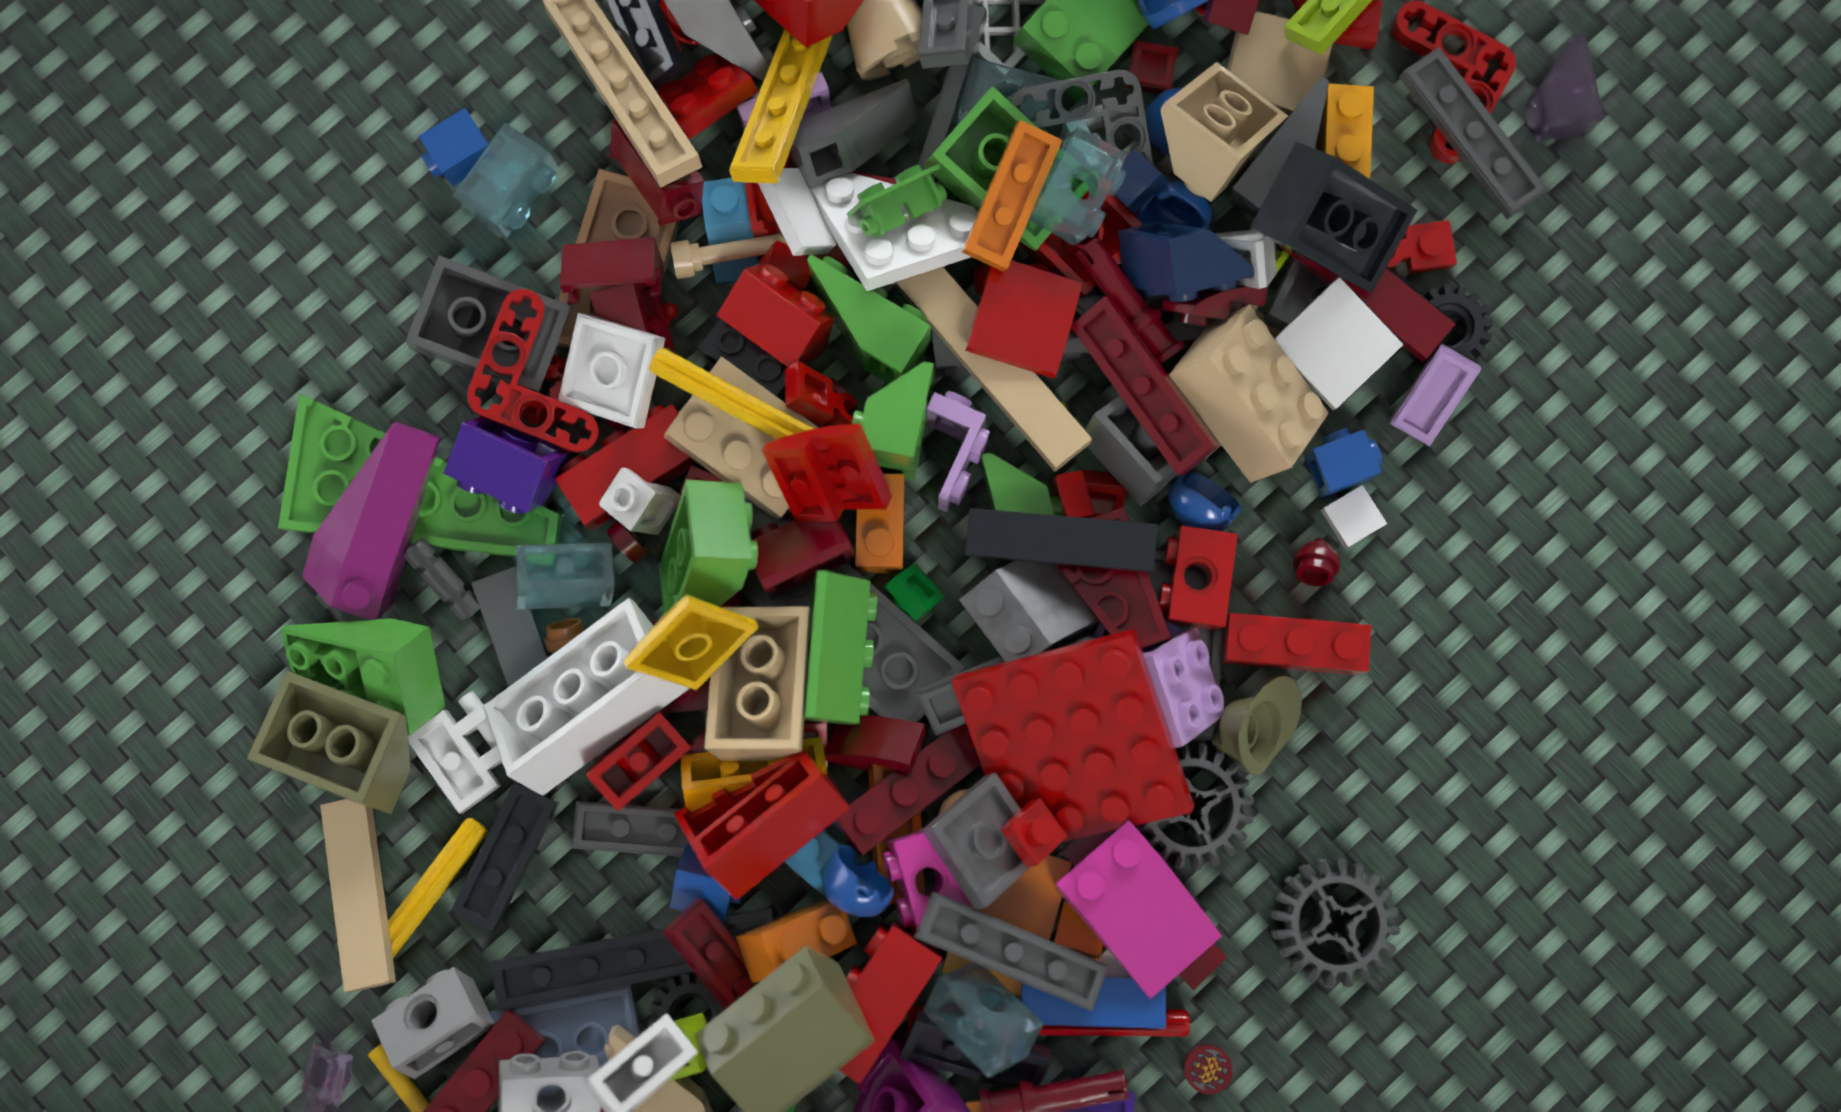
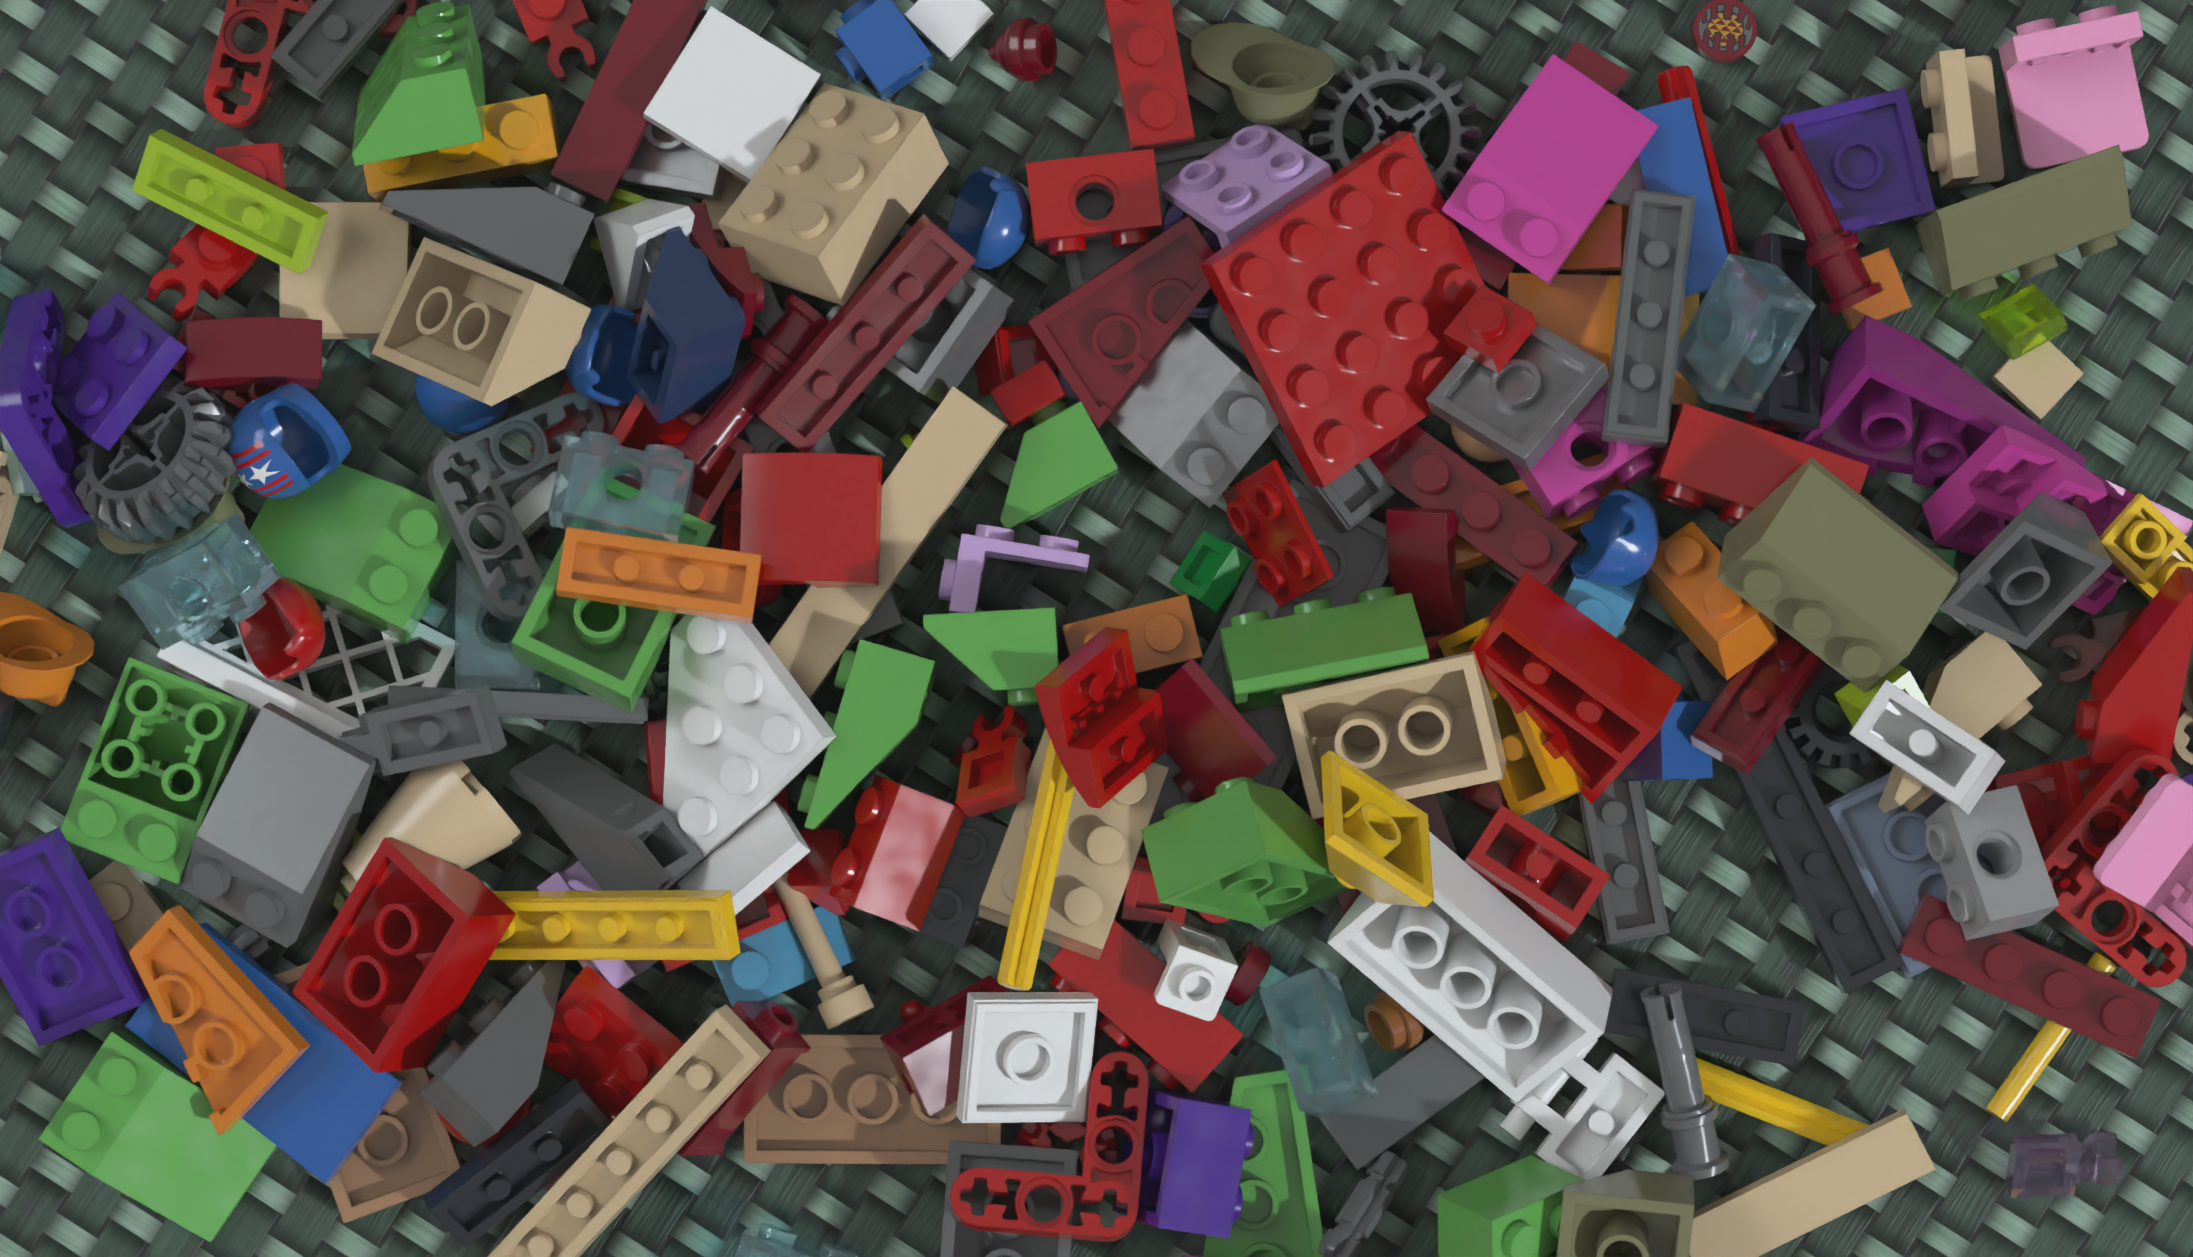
camera: 110 degrees left, 5 degrees up
light grey brick [371,967,495,1079] -> none
dark red hinge [560,237,664,303] -> none
bright green hinge [846,164,947,237] -> none
black tile [965,508,1158,573] -> none
dark blue tile [1101,149,1167,214] -> none
red tile [1125,40,1178,94] -> none
black slope [1250,142,1418,294] -> none
none -> bright green slope [352,2,487,166]
none -> red hinge [1222,459,1334,608]
none -> dark grey pin [1640,983,1730,1180]

